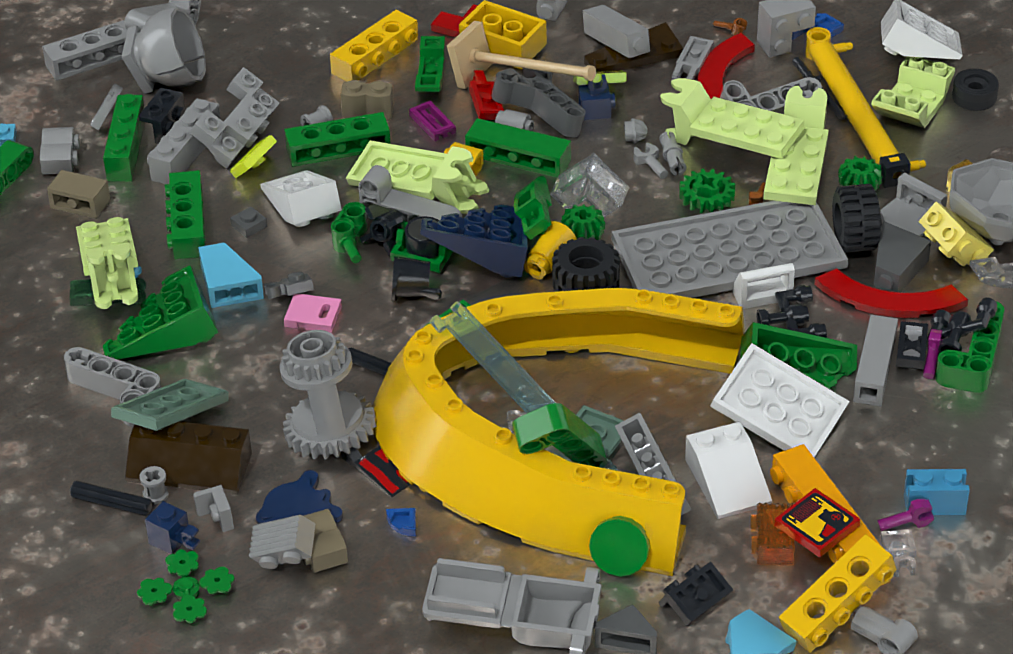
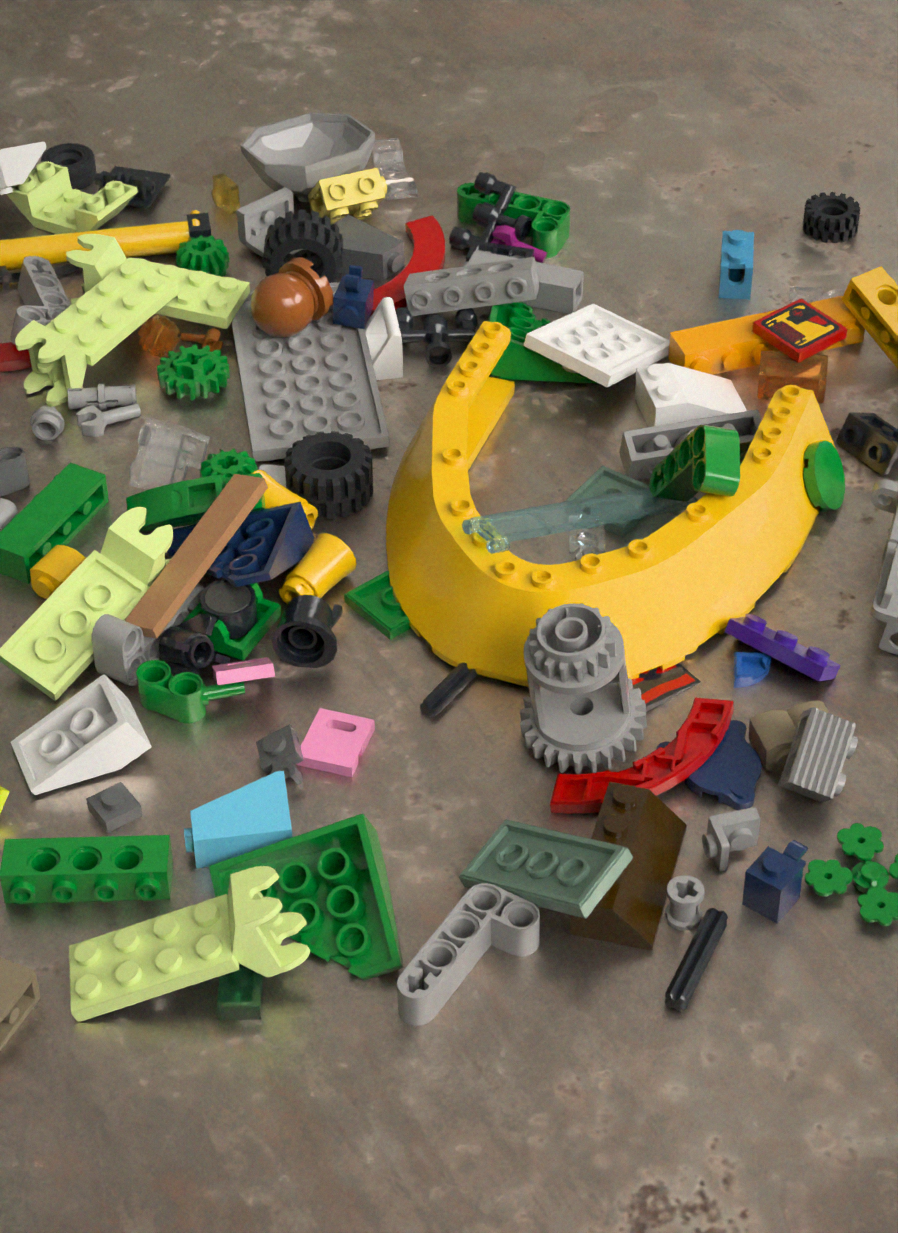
camera: 85 degrees left, 0 degrees up
magenta bar [877,499,934,531] -> none
none -> black hinge [94,166,171,208]
none -> medium nougat tile [125,474,268,639]
none -> clear orange gear [138,314,180,358]
none -> bright pink piece [211,657,275,685]
none -> dark orange tile [251,257,334,338]
none -> yellow plant [279,533,357,604]
none -> dark blue brick [333,265,374,329]
none -> light grey brick [404,257,540,316]
none -> red tile [550,697,734,814]
none -> dark purple plate [725,614,841,681]

